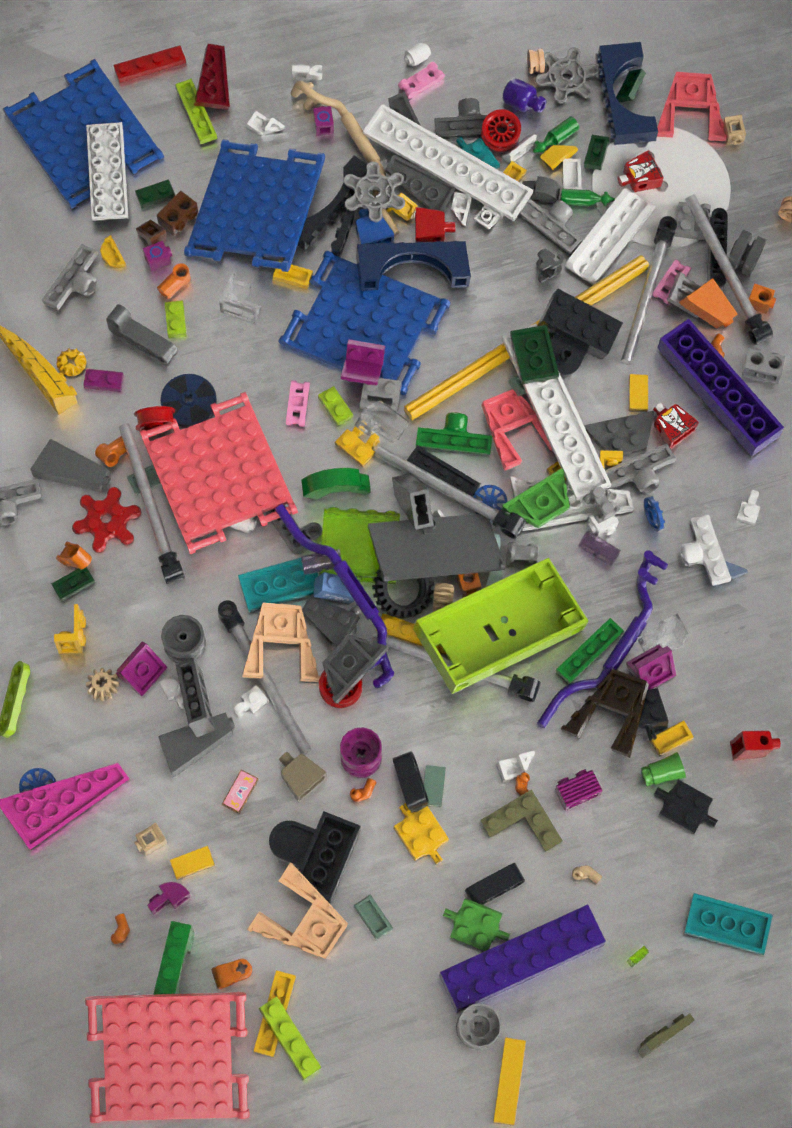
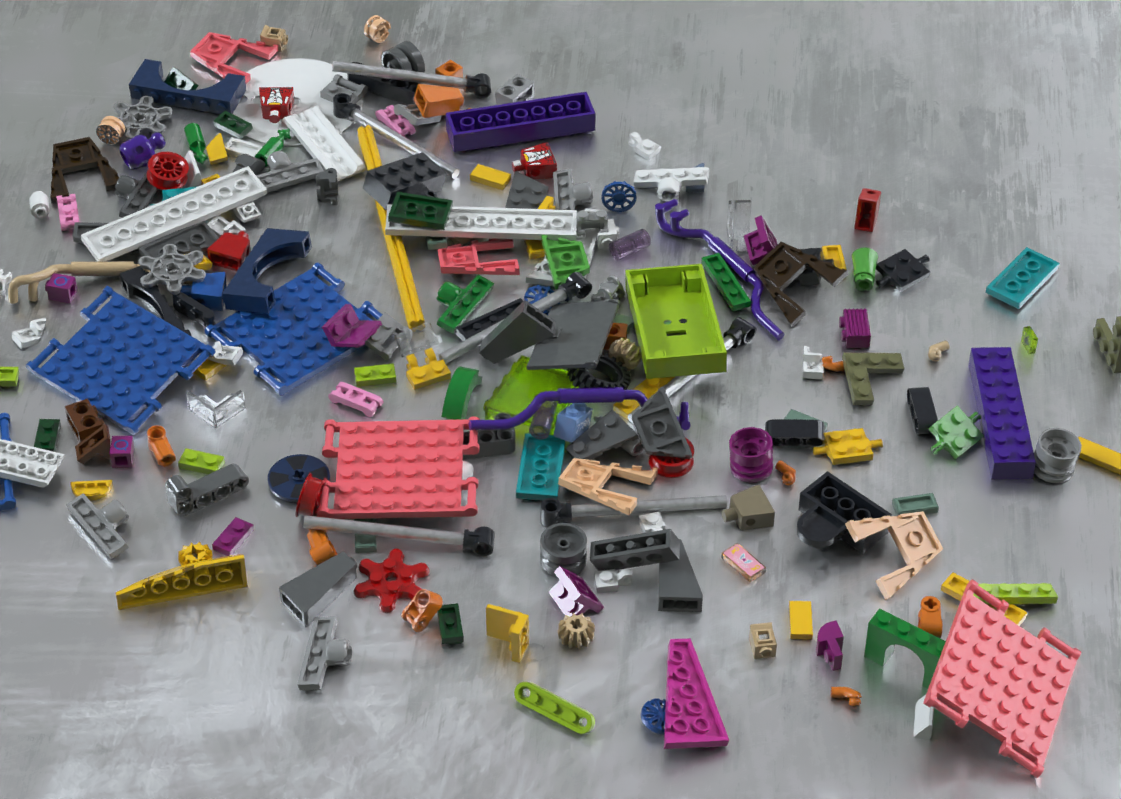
camera: 65 degrees left, 25 degrees down
none -> dark brown wing [50,137,119,203]
none -> white slope [200,341,243,366]

